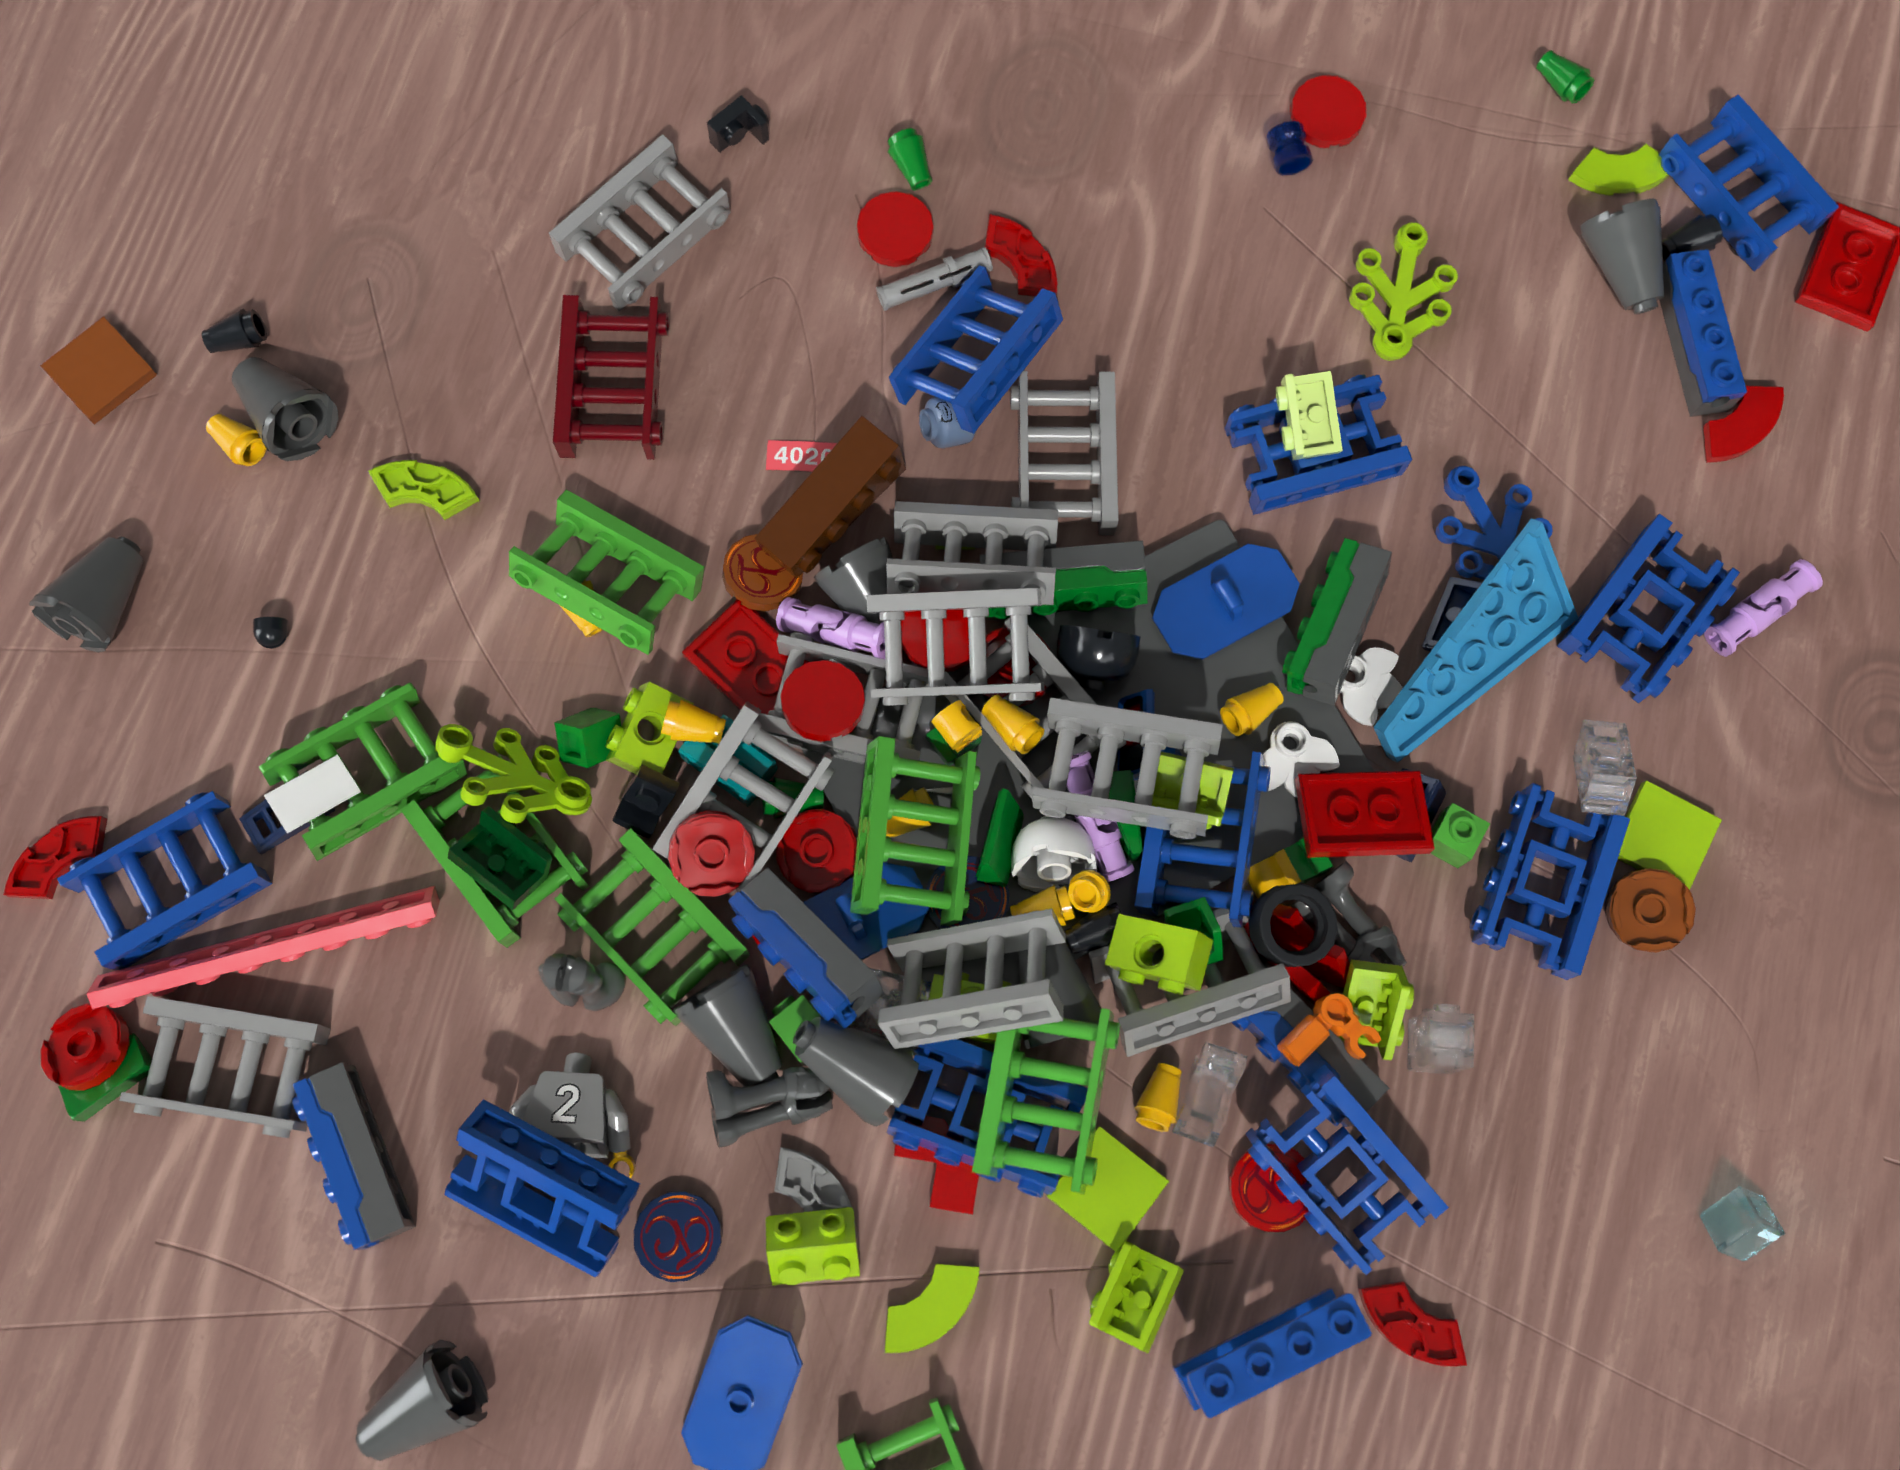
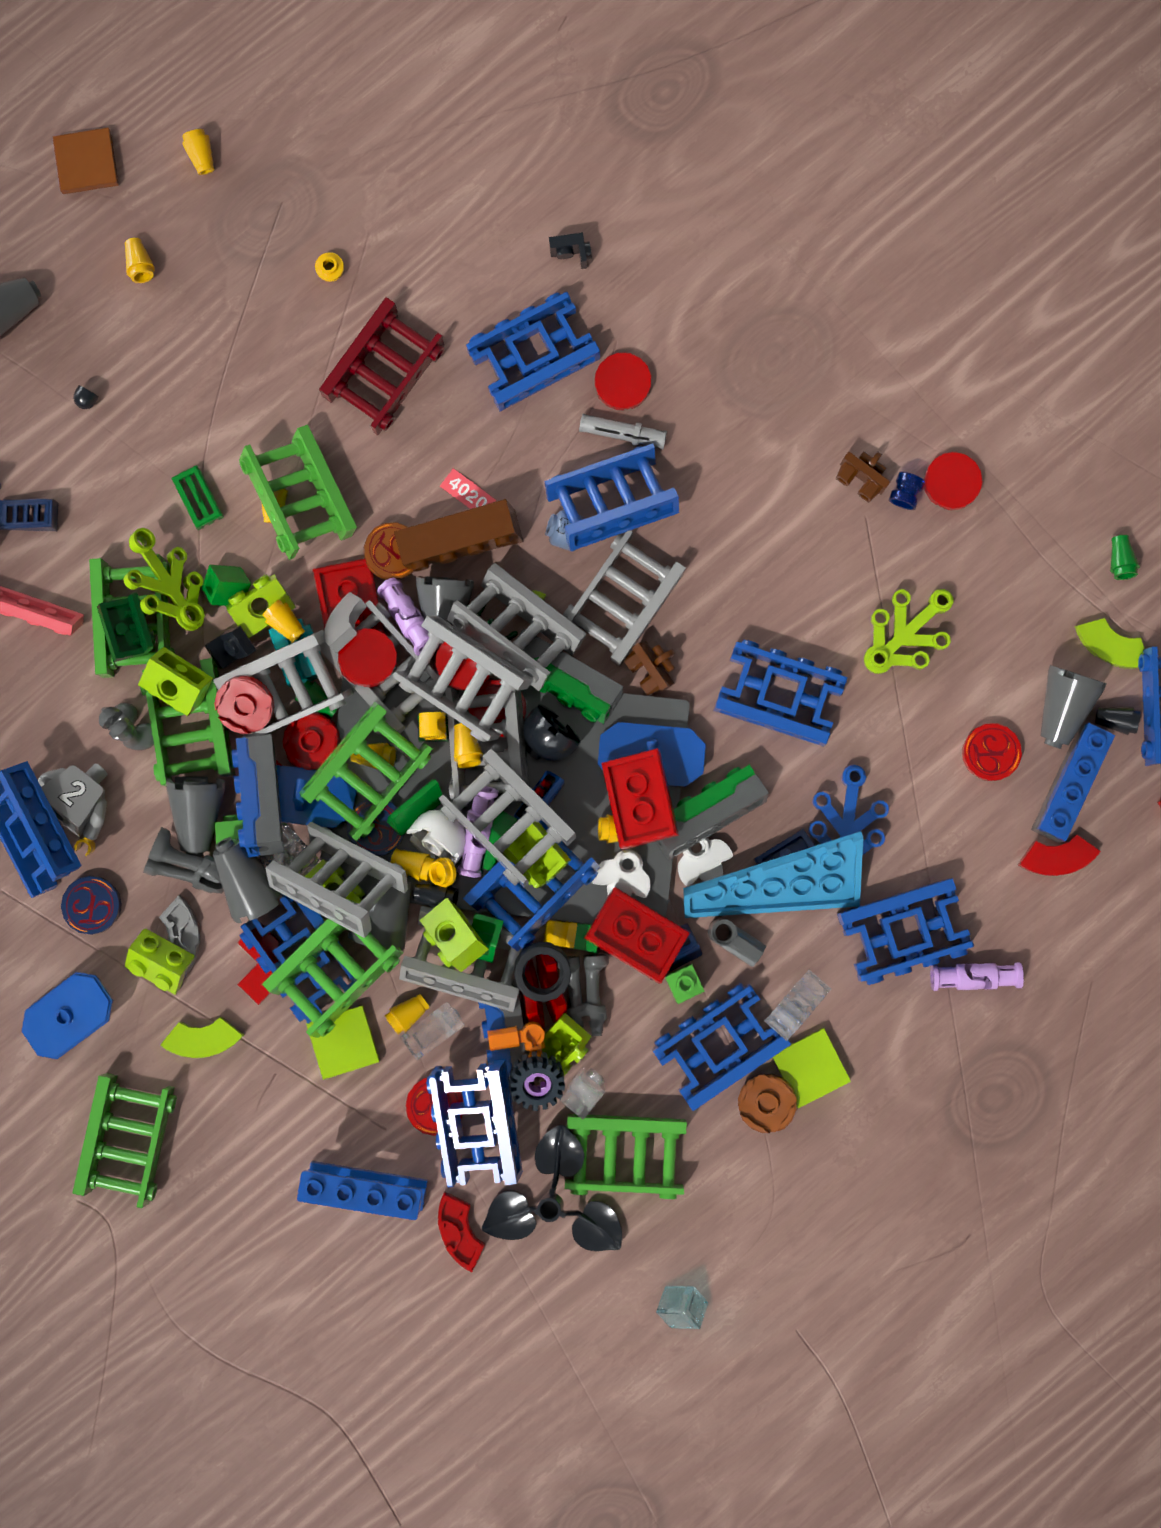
camera: 40 degrees right, 10 degrees up
black cone [202,309,267,353] -> none
dark grey cone [232,357,339,461] -> none
bright green fence [259,683,467,861] -> none
white sticker [264,754,361,833] -> none
lime tile [368,460,480,520] -> none
light grey fence [549,134,731,311] -> none
green cone [888,128,932,190] -> none
red tile [985,214,1057,297] -> none
lime bracket [1089,1241,1184,1354] -> none
yellowish green bracket [1276,371,1343,460] -> none
none -> lime brick [138,647,213,716]
none -> green tile [171,465,224,530]
none -> yellow cone [182,129,215,175]
none -> yellow plate [315,252,344,282]
none -> light grey tile [324,592,367,653]
none -> blue fence [466,292,600,412]
none -> black plant [481,1125,622,1252]
none -> black bush [510,1051,565,1111]
none -> bright green fence [564,1114,687,1199]
none -> red tile [601,748,679,850]
none -> reddish brown hips [624,641,676,695]
none -> dark grey piece [708,919,766,967]
none -> reddish brown hips [836,451,890,503]
none -> red tile [962,723,1022,781]

